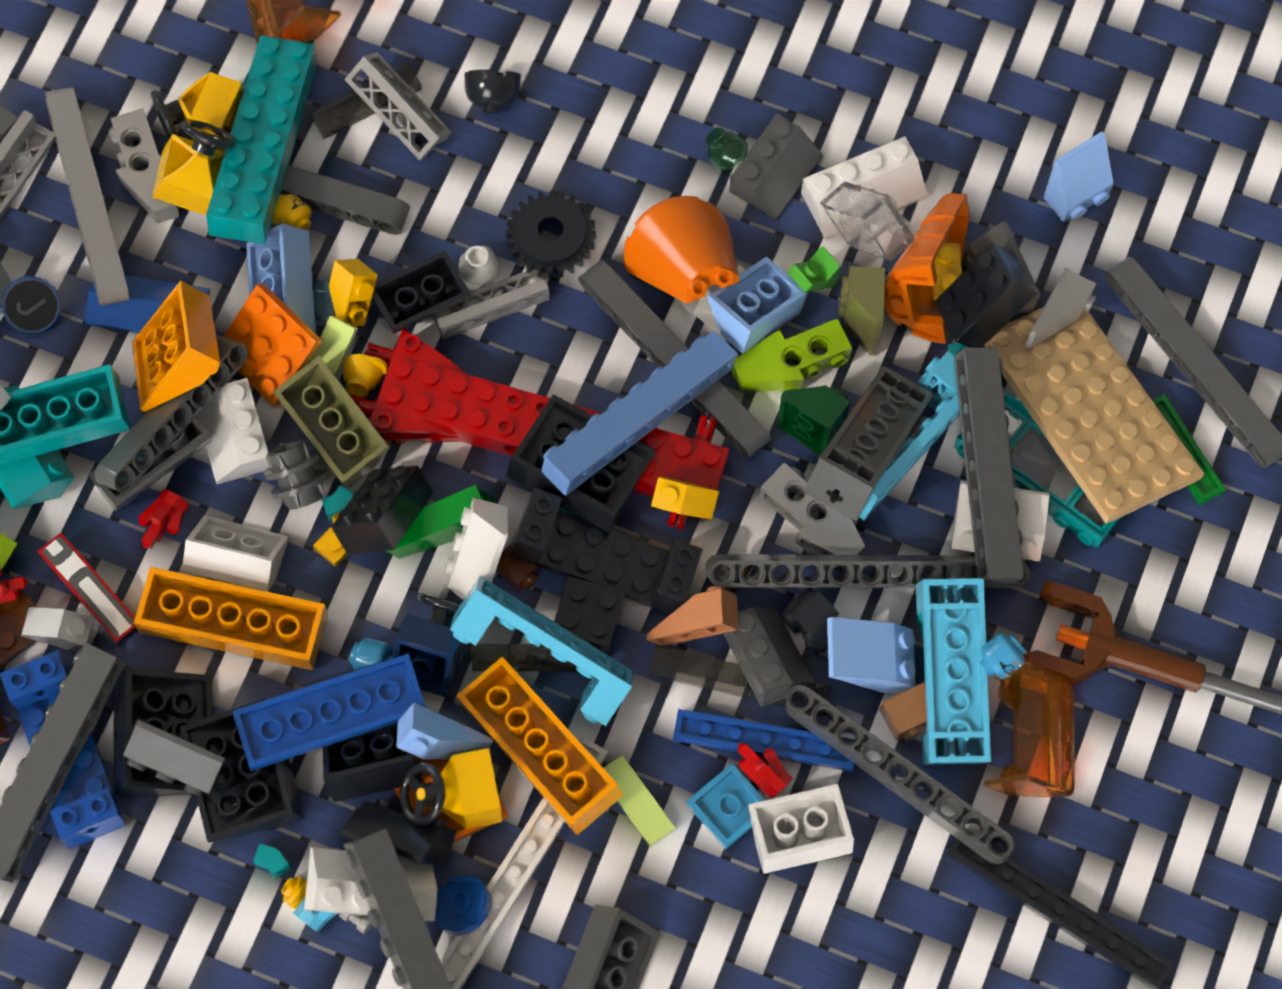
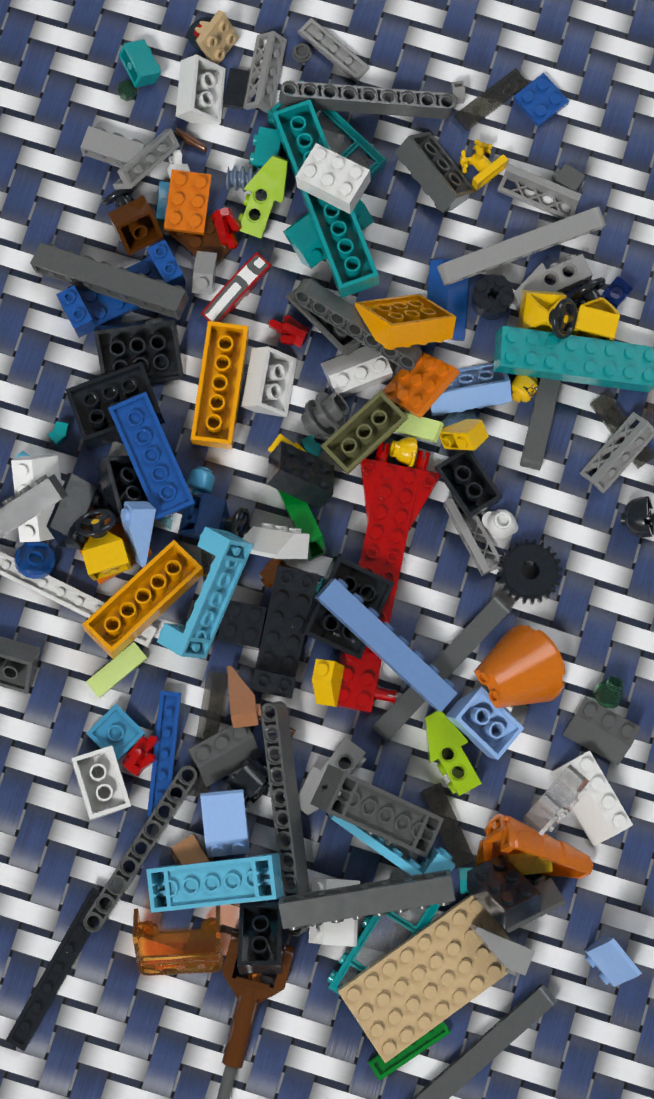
camera: 85 degrees right, 10 degrees up
black tile [2,276,60,333] -> none
slope [123,720,225,797] -> none
yellow plate [281,875,307,910] -> none
dark green slope [777,385,851,457] -> none
bright green slope [787,246,840,293] -> none
olive slope [838,266,885,356] -> none
dark azure head [980,633,1027,679] -> none
none -> black brick [237,902,284,974]
none -> clear smoke tile [422,782,475,869]
none -> black brick [471,274,514,320]
none -> clear blue brick [601,276,633,310]

